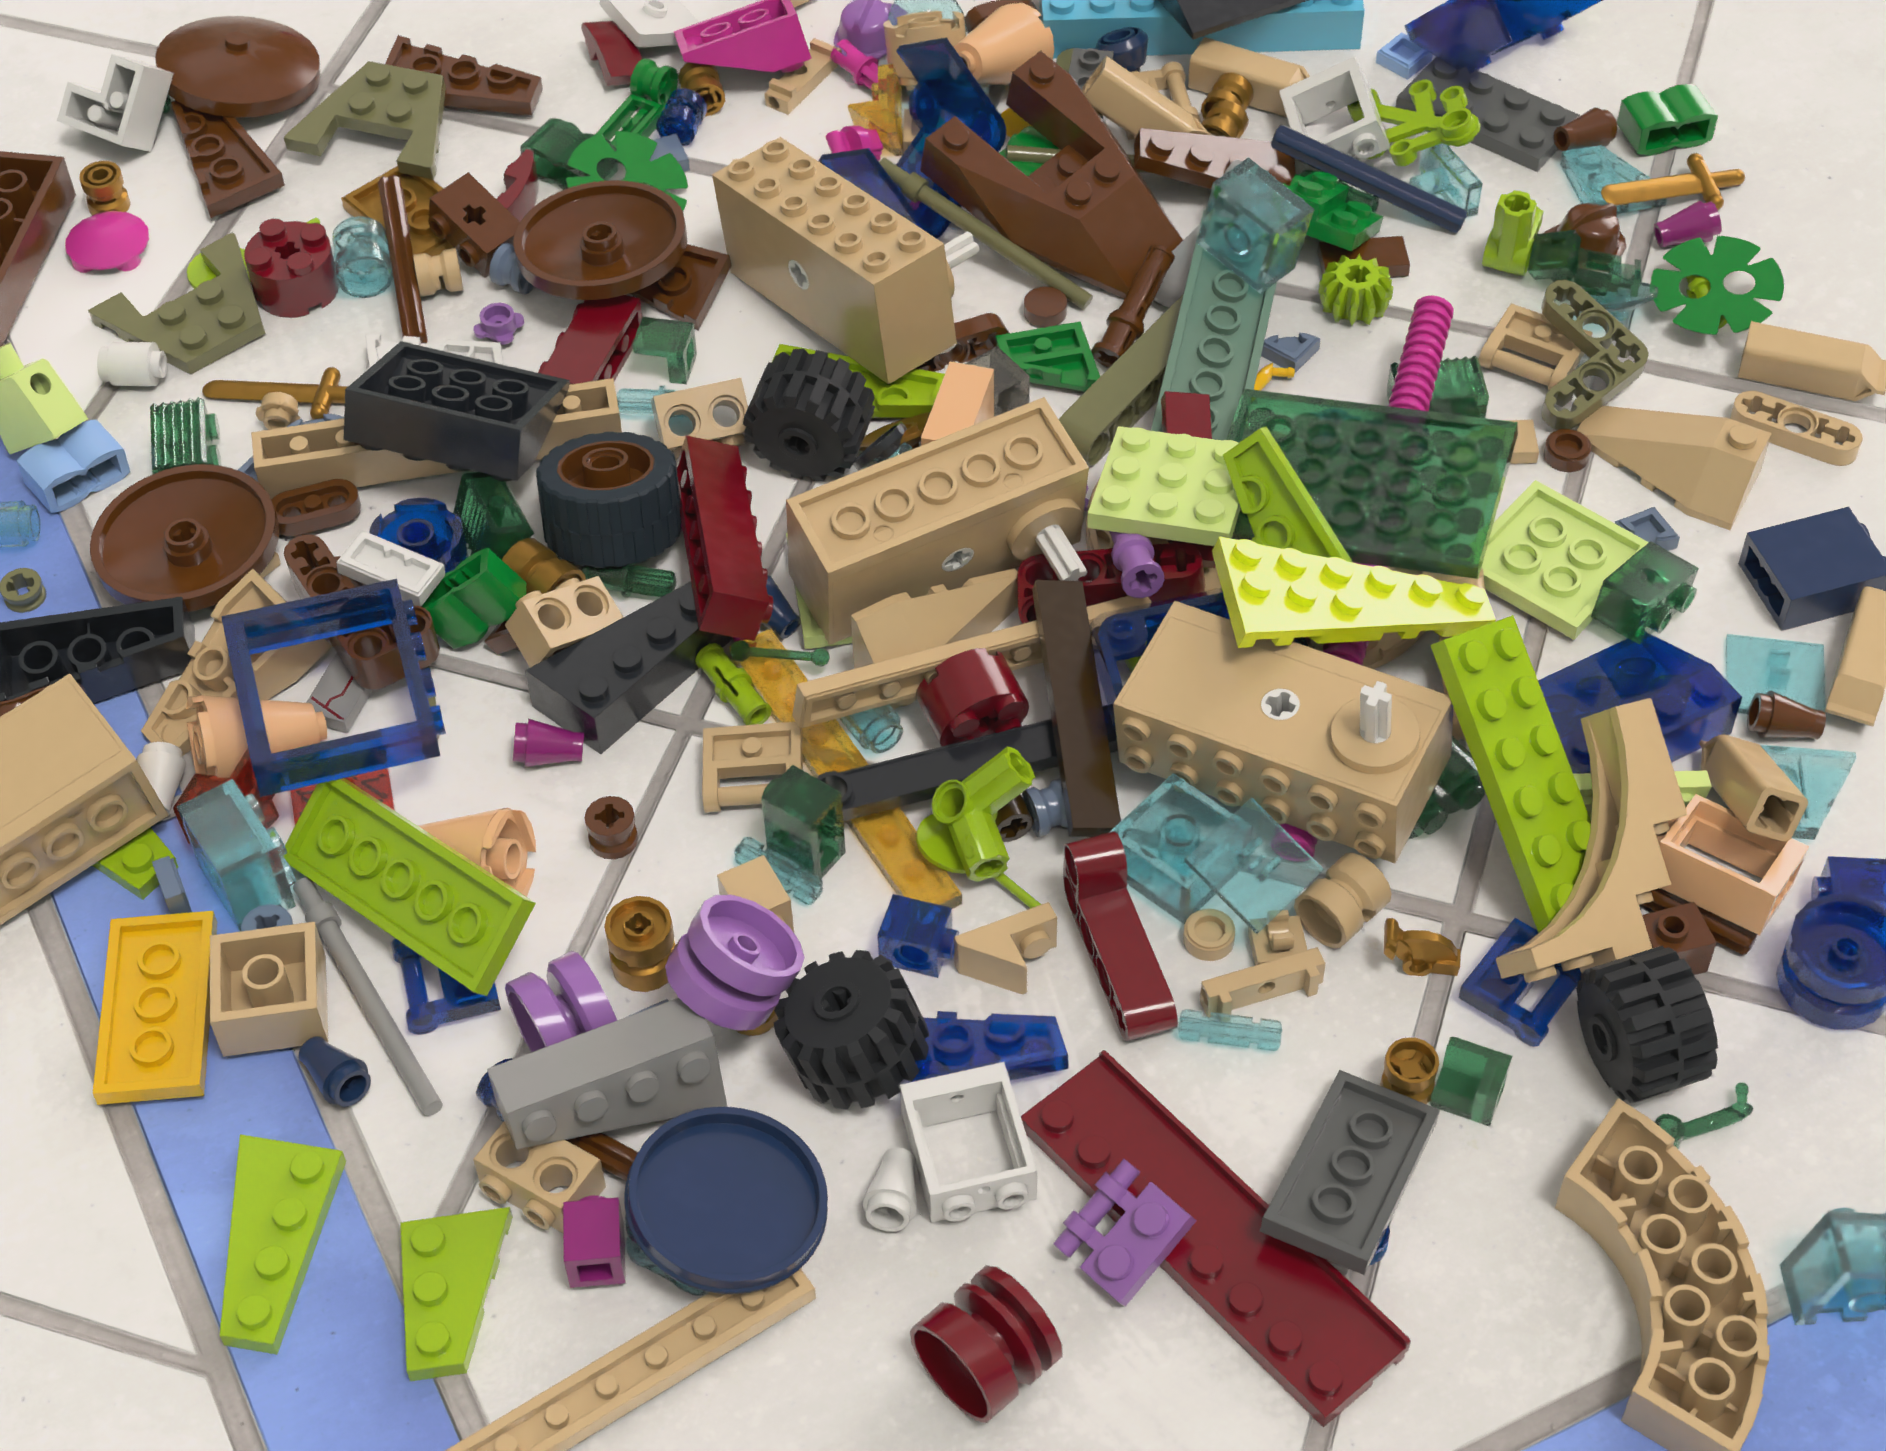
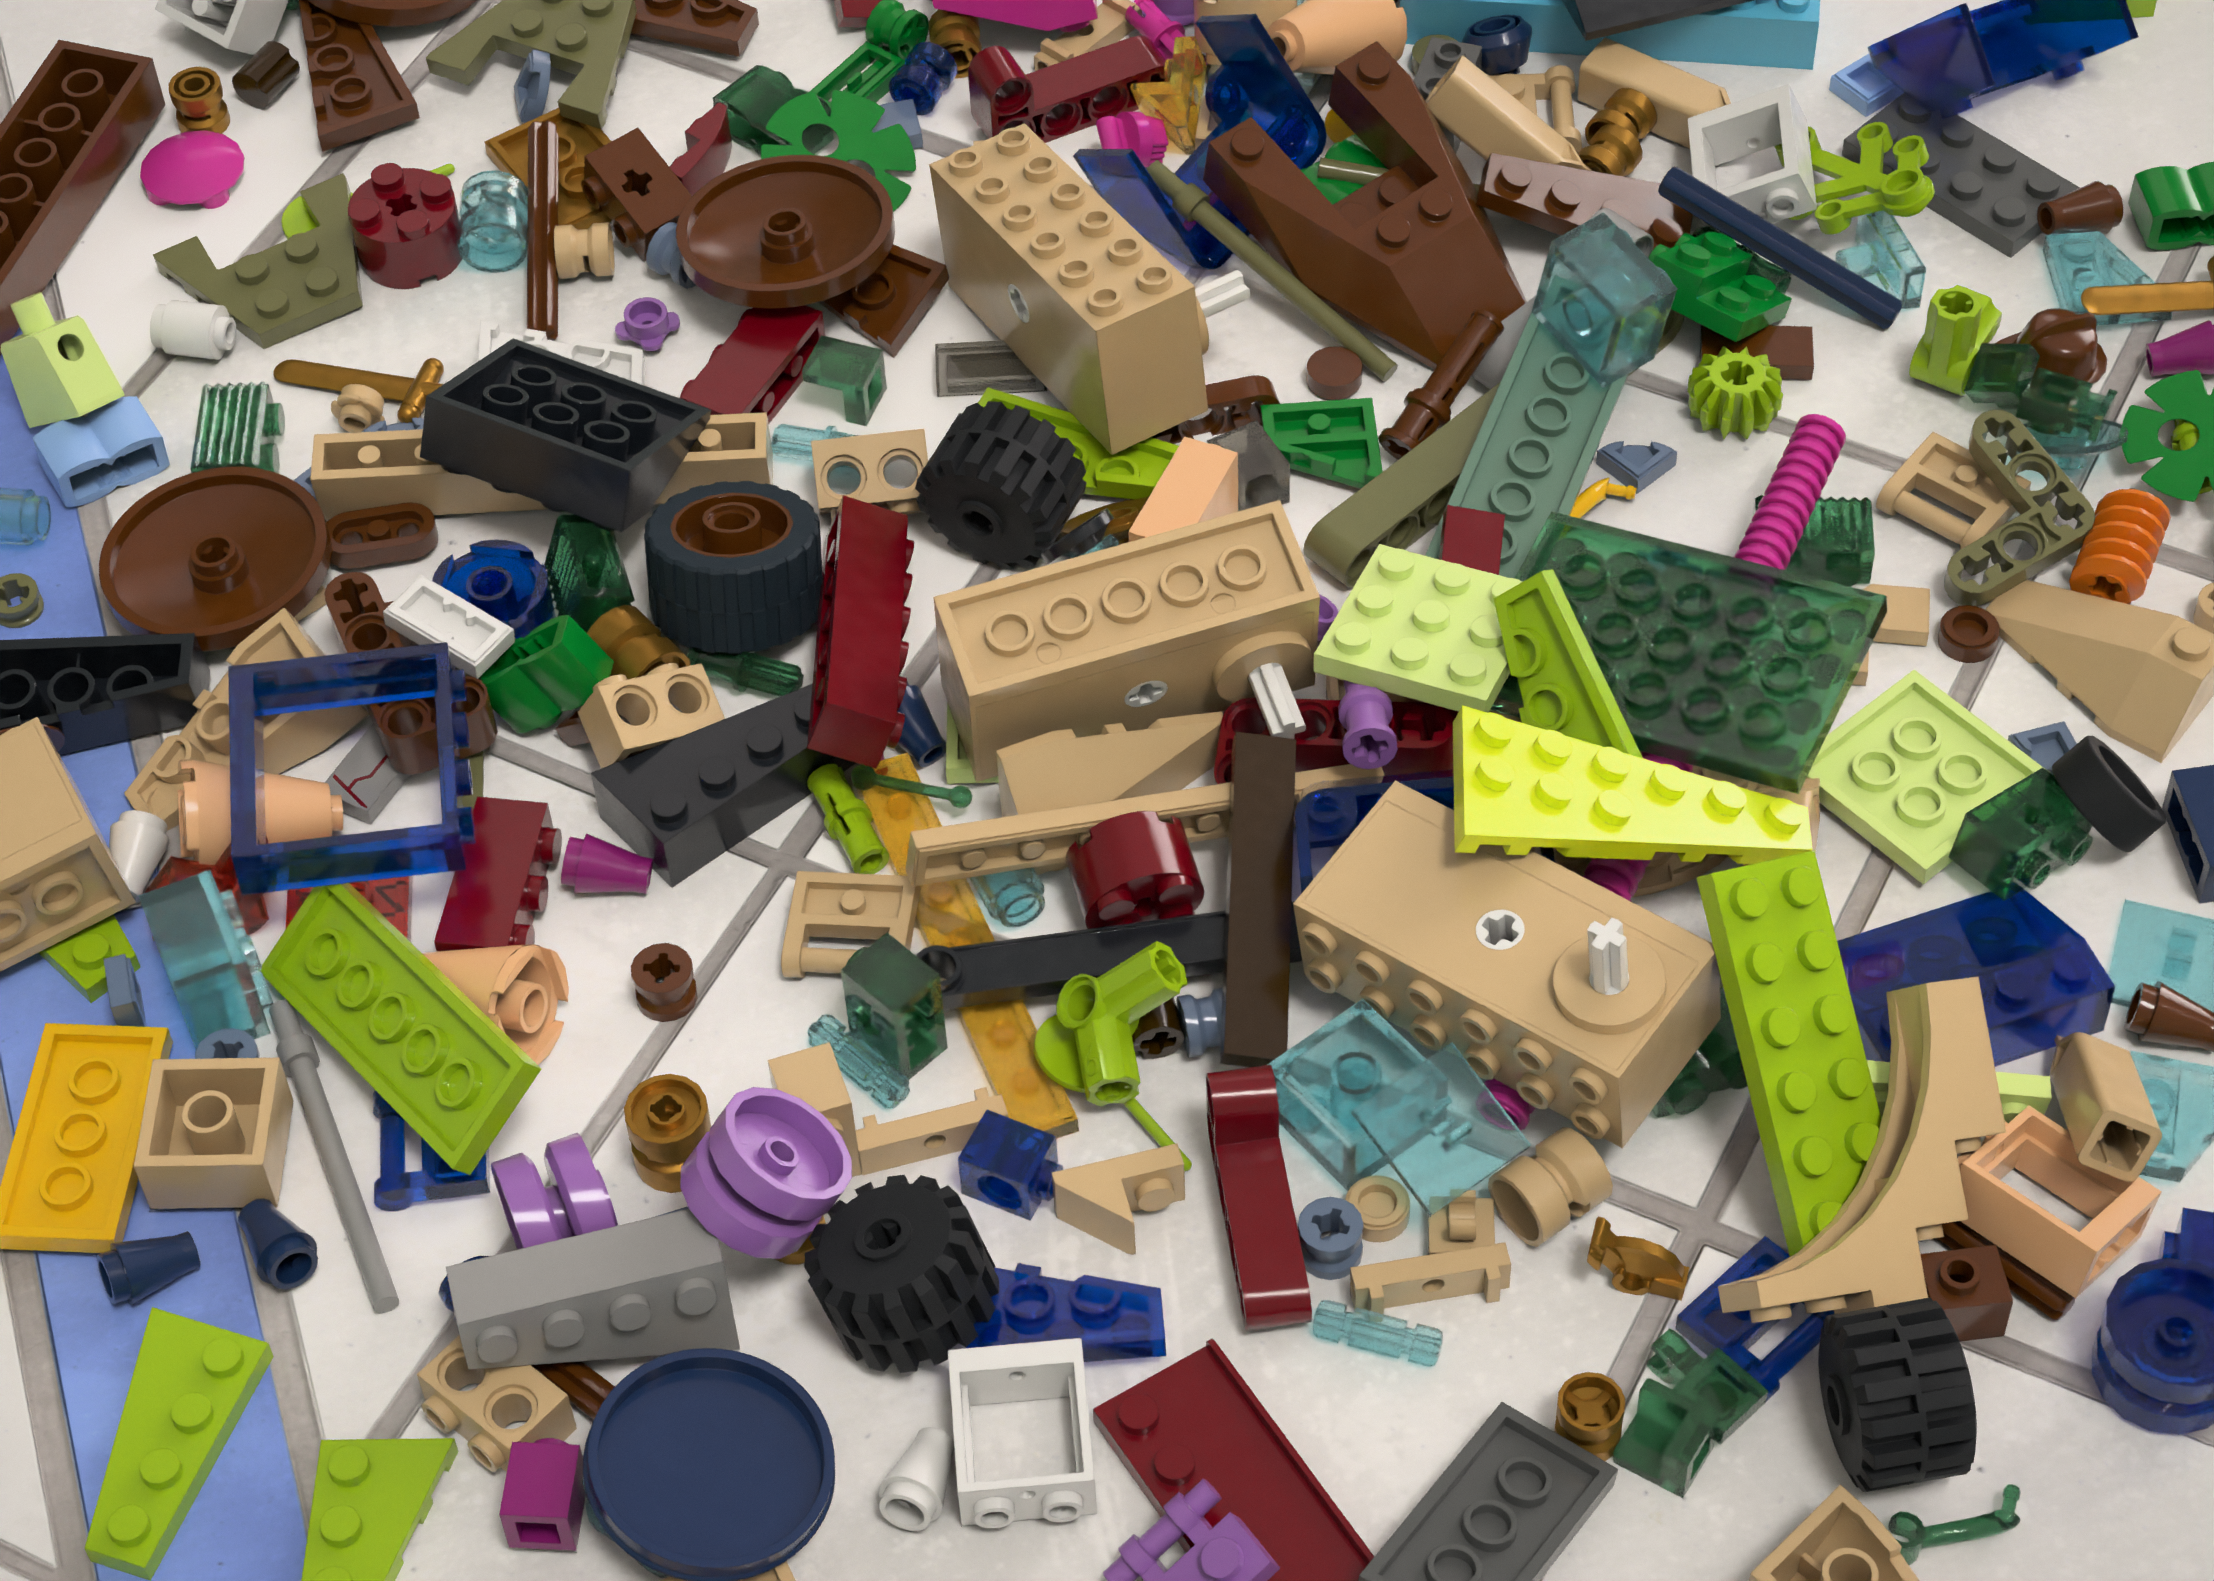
camera: 10 degrees right, 0 degrees up
none -> dark blue cone [97,1231,200,1305]
none -> dark brown piece [232,41,300,109]
none -> dark red brick [434,796,562,951]
none -> sand blue tile [514,49,551,123]
none -> tan piece [856,1087,1010,1175]
none -> clear smoke tile [935,340,1047,397]
none -> dark red beam [968,35,1176,143]
none -> sand blue wheel [1298,1197,1363,1280]
none -> clear green plate [1647,1328,1768,1445]
none -> black tyre [2052,736,2166,853]
none -> orange piece [2069,489,2171,604]

